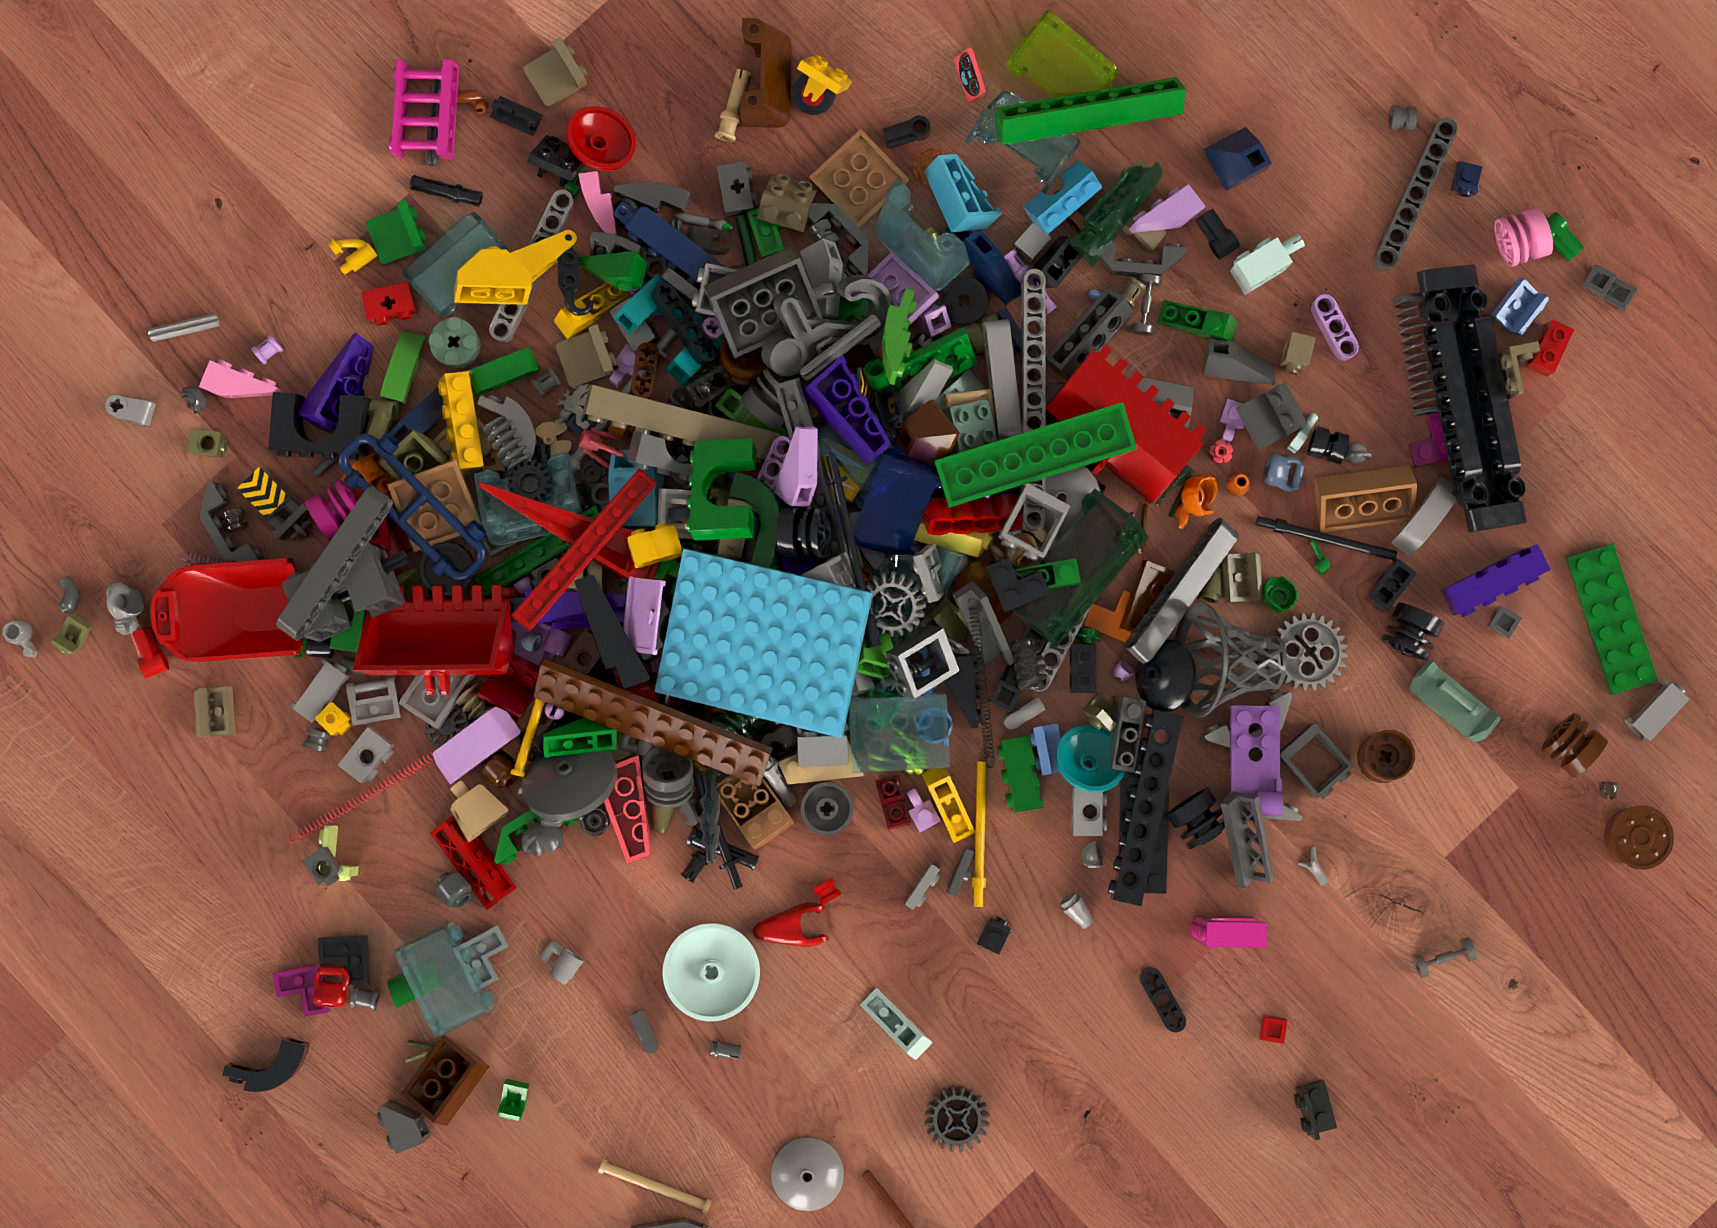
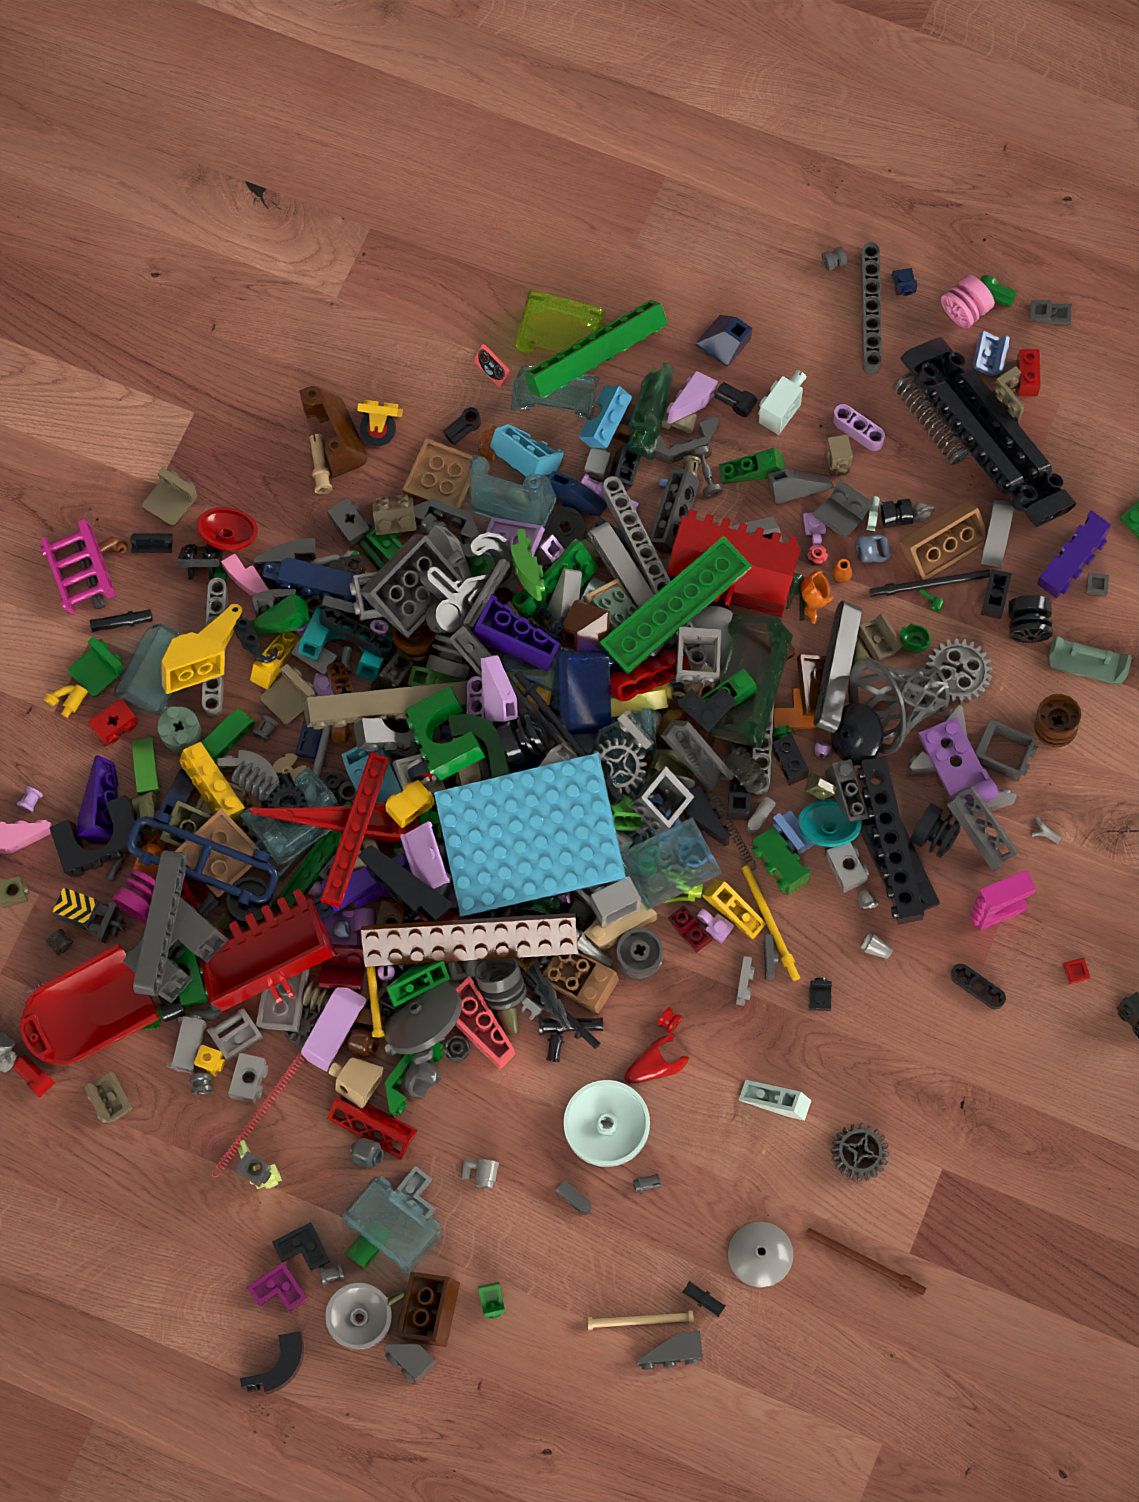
camera: 20 degrees left, 15 degrees down
dark grey slope [199,481,265,562] -> none
red piece [313,966,350,1007] -> none
light grey piece [557,384,601,430] -> none
coral plant [578,427,631,470] -> none
magenta plate [1409,413,1448,467] -> none
none -> light grey dish [325,1283,392,1350]
none -> black pin [682,1281,726,1317]

